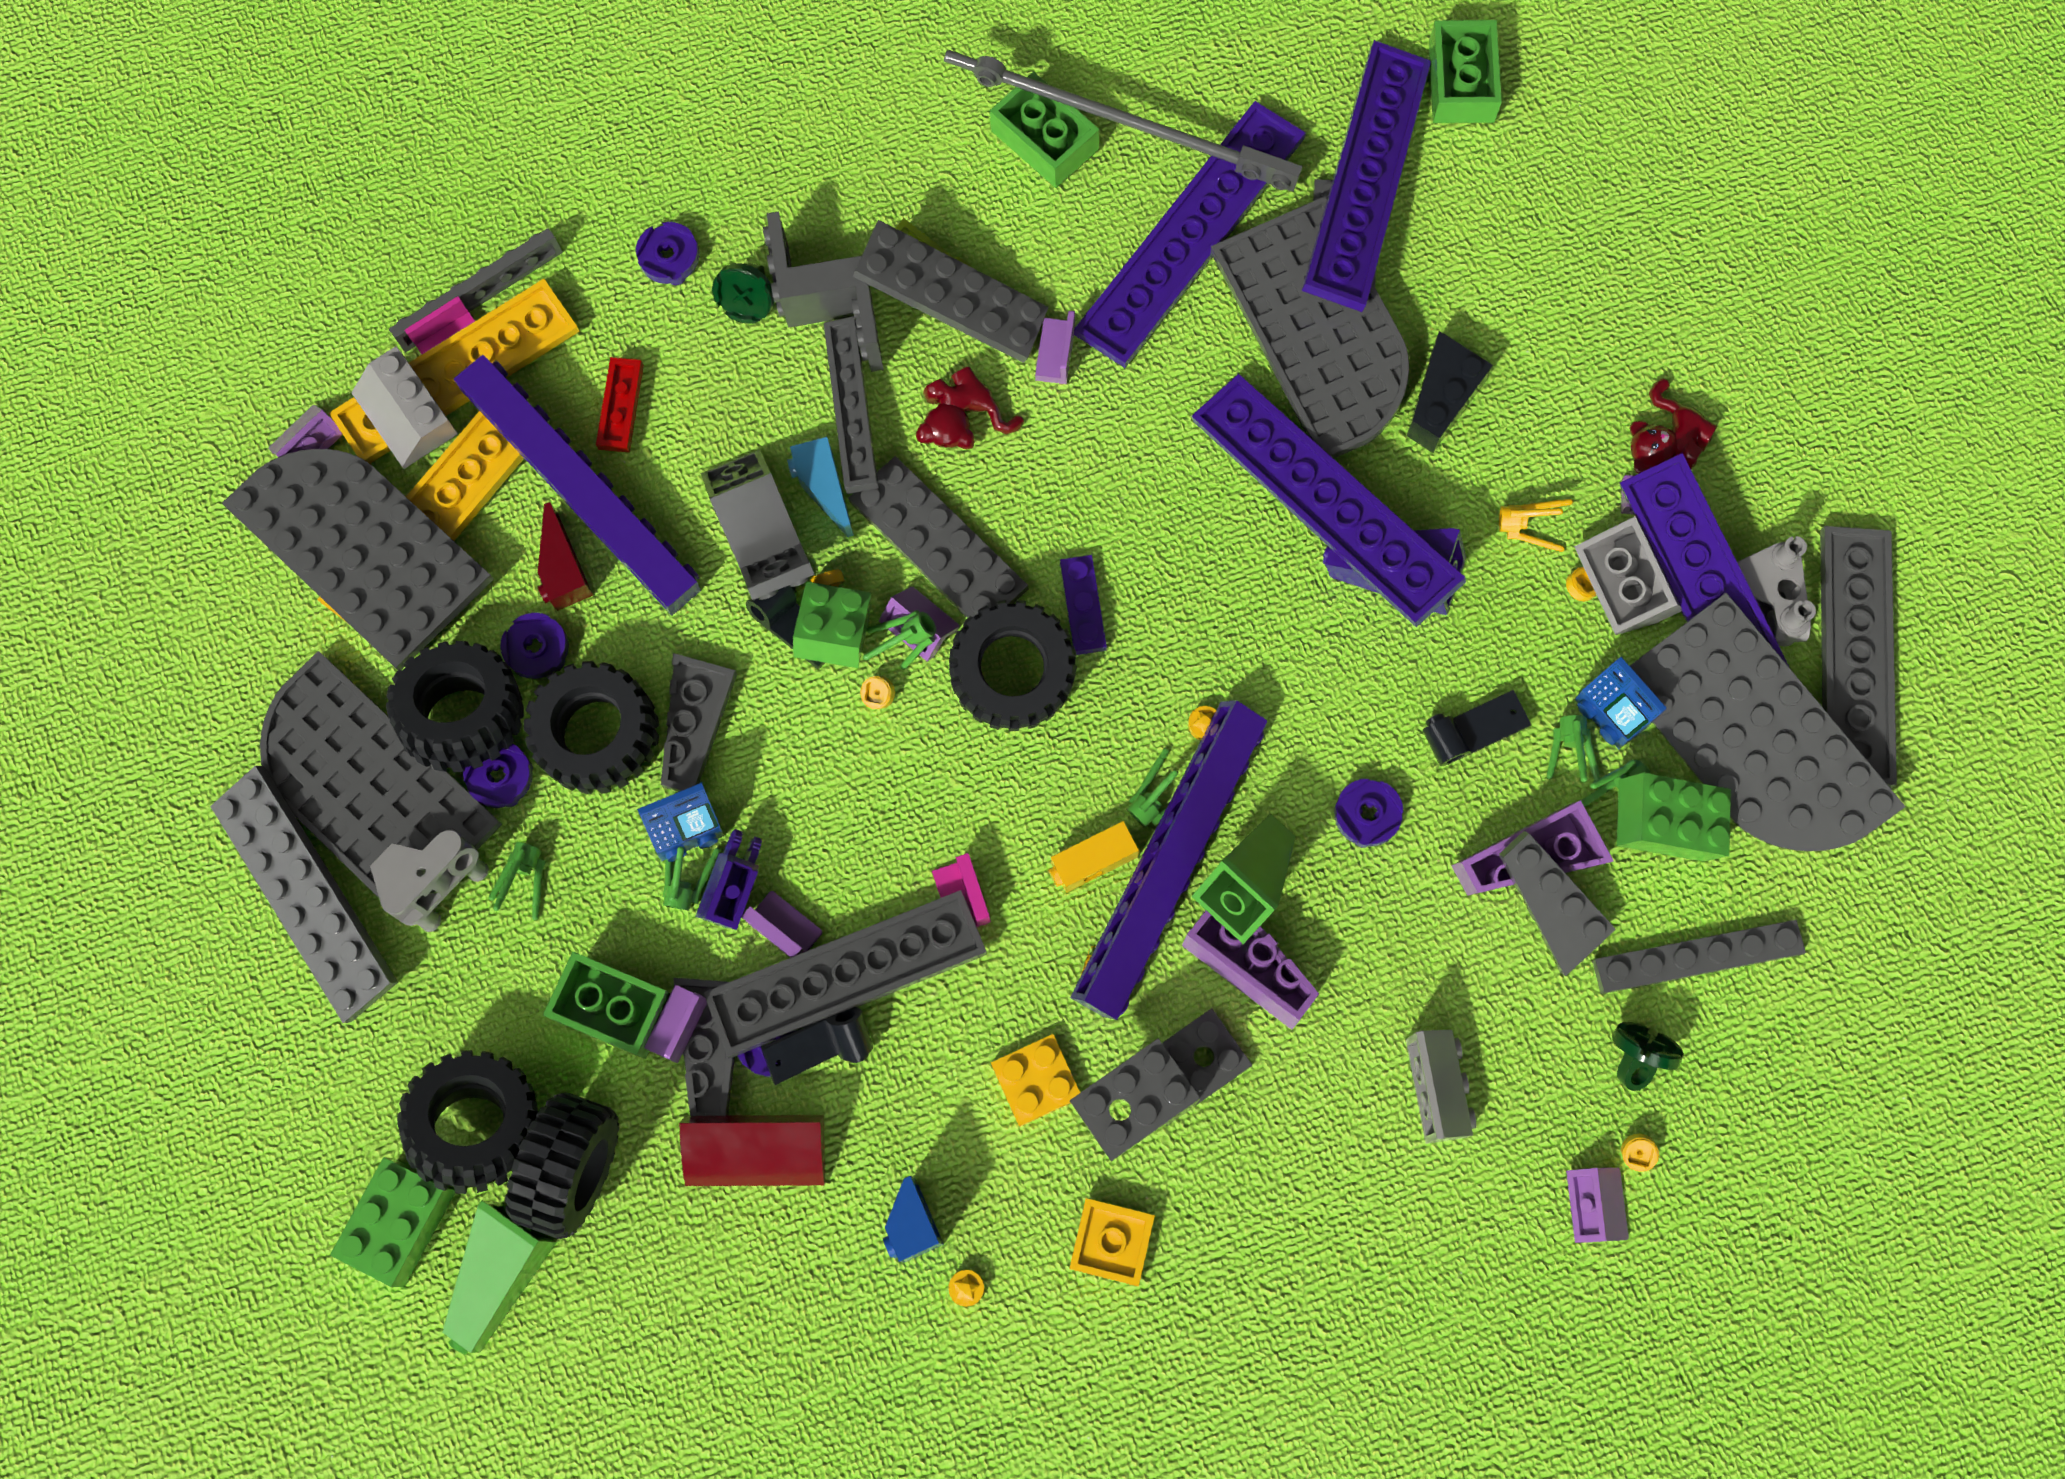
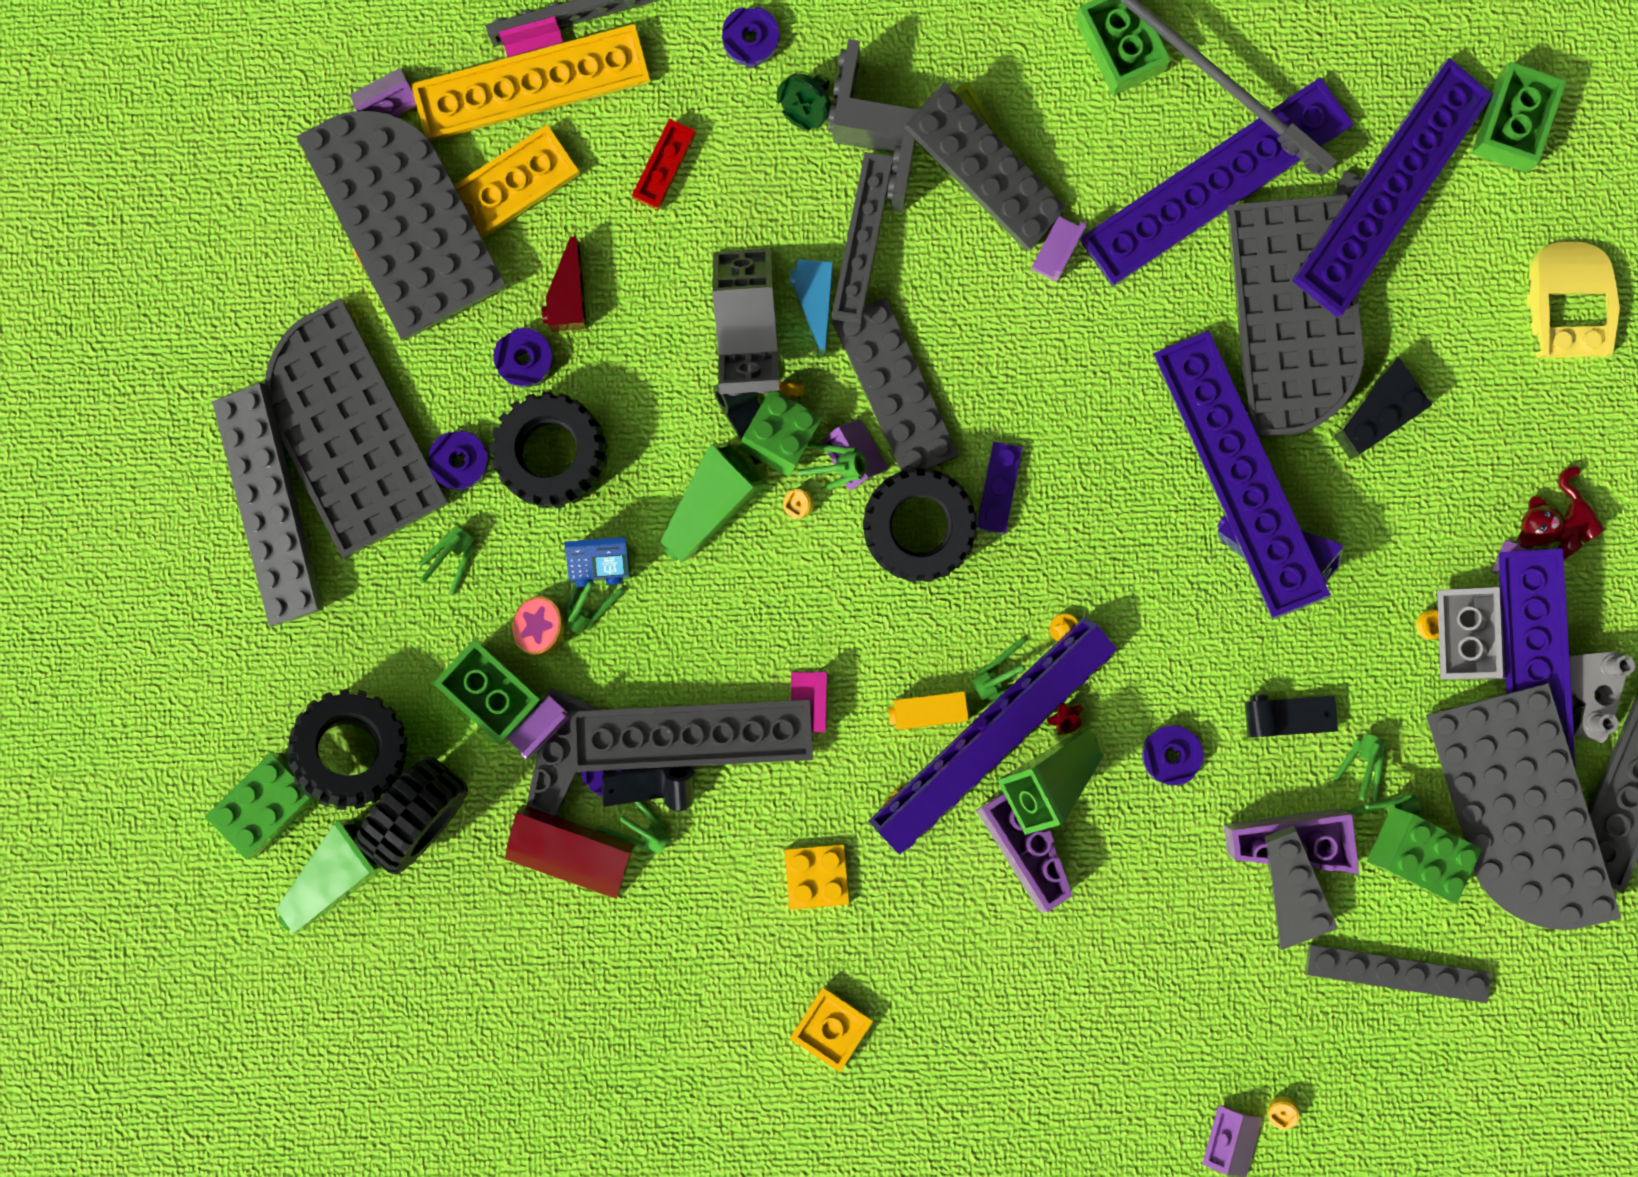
camera: 20 degrees right, 10 degrees up
light grey slope [351,346,458,469] -> none
light grey piece [370,829,489,932] -> none
black tyre [386,641,524,772] -> none
dark purple brick [454,355,701,616] -> none
dark grey wing [661,653,737,792] -> none
dark purple hinge [695,829,762,930] -> none
medium lavender panel [742,891,822,958] -> none
blue slope [883,1176,944,1262] -> none
dark red animal [916,367,1024,450] -> none
yellow tile [949,1270,985,1307] -> none
dark grey bracket [1070,1008,1252,1162] -> none
light grey slope [1406,1030,1476,1144] -> none
yellow plant [1499,499,1573,552] -> none
blue slope [1575,657,1667,750] -> none
dark green tile [1612,1022,1684,1091] -> none
none -> tile [512,596,567,655]
none -> bright green plant [596,801,672,855]
none -> bright green slope [660,442,767,562]
none -> dark red plate [1047,703,1083,735]
none -> light yellow slope [1527,242,1620,358]

